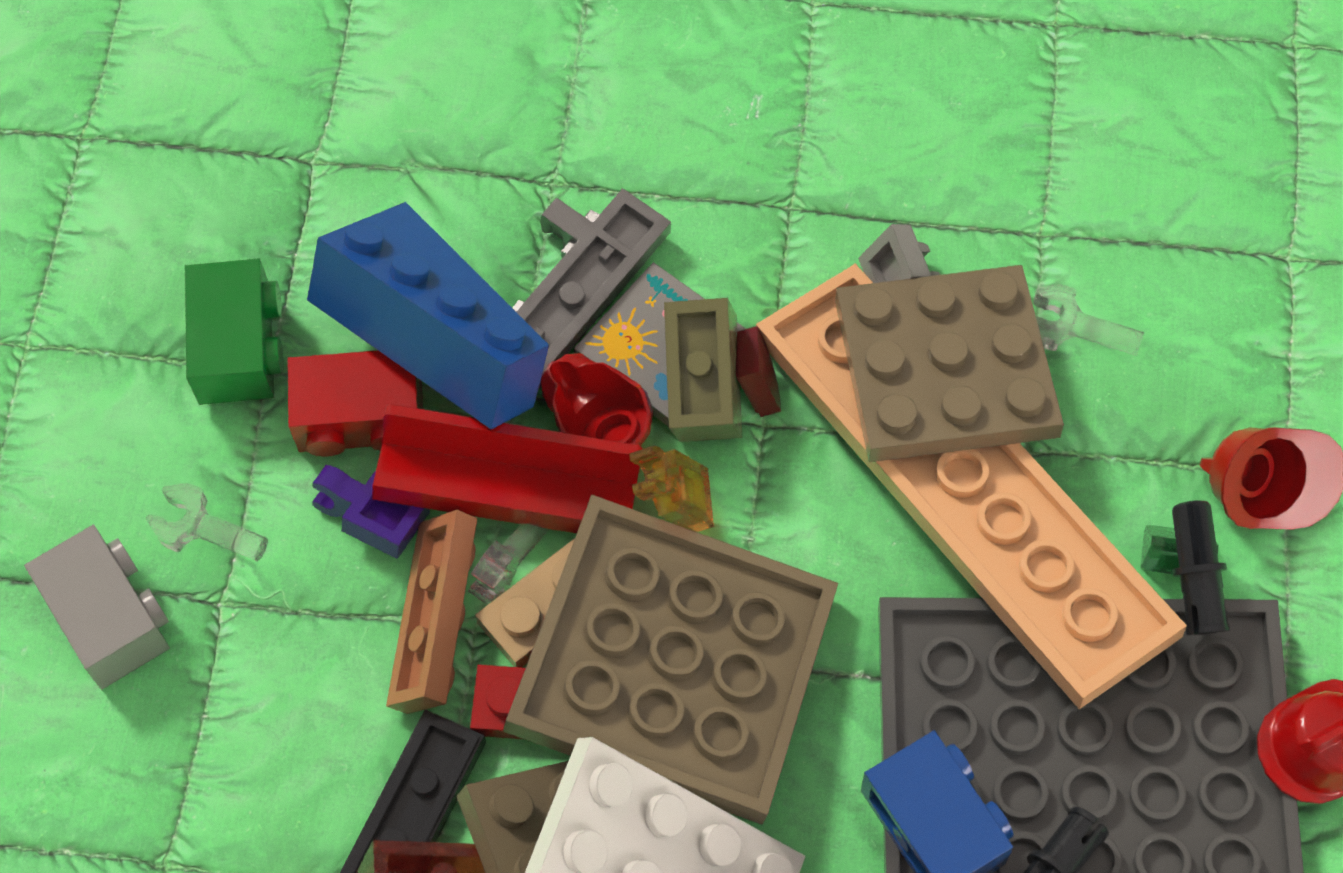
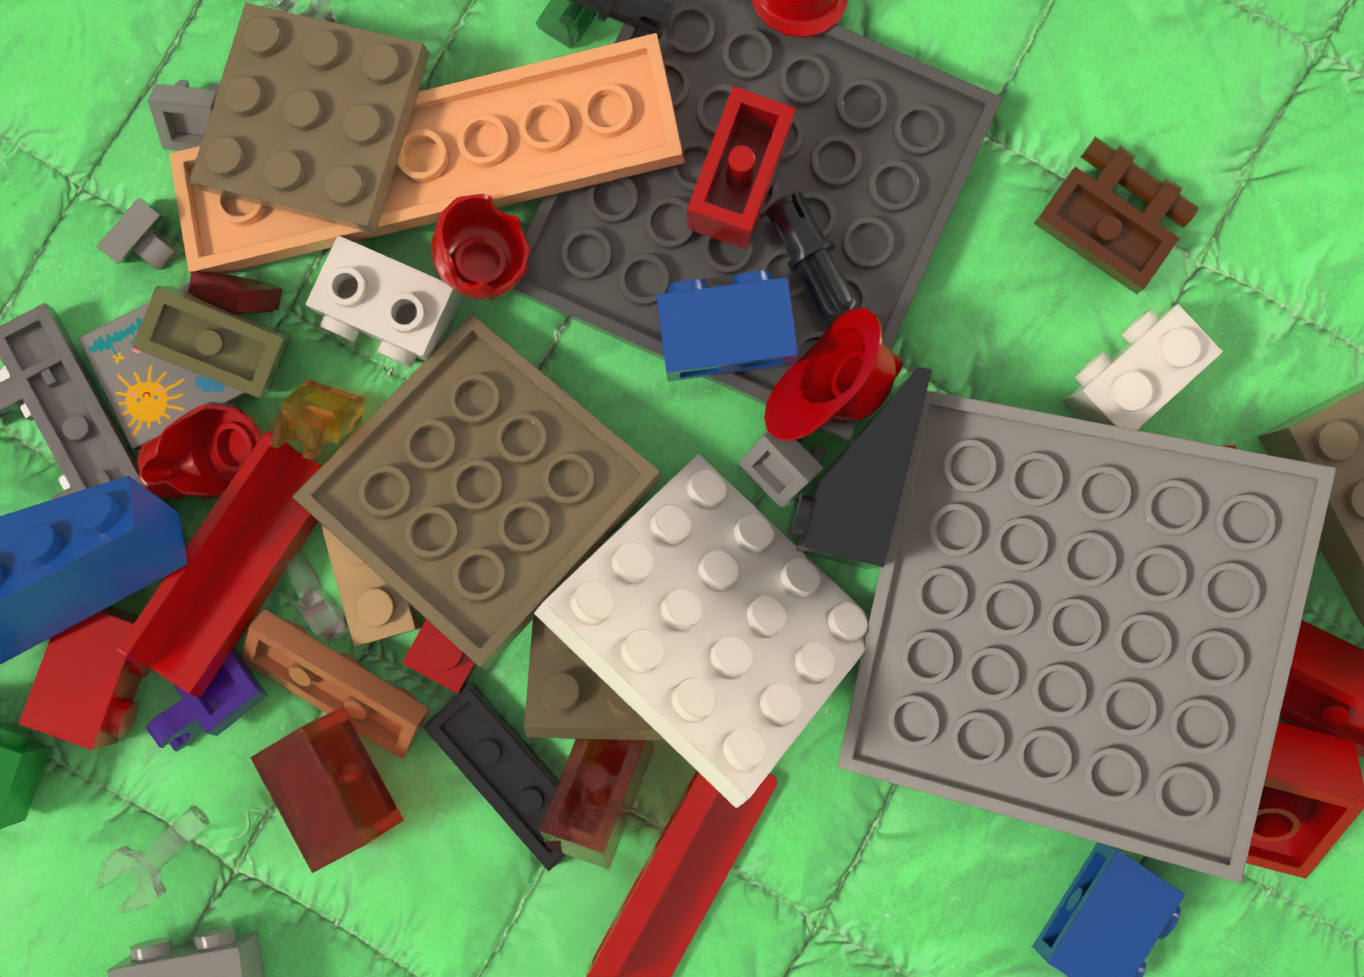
camera: 65 degrees left, 20 degrees up
none -> light grey tile [96,198,177,270]
none -> clear red brick [250,707,404,873]
none -> white brick [305,235,464,368]
none -> red hair [430,193,530,300]
none -> red brick [687,86,796,250]

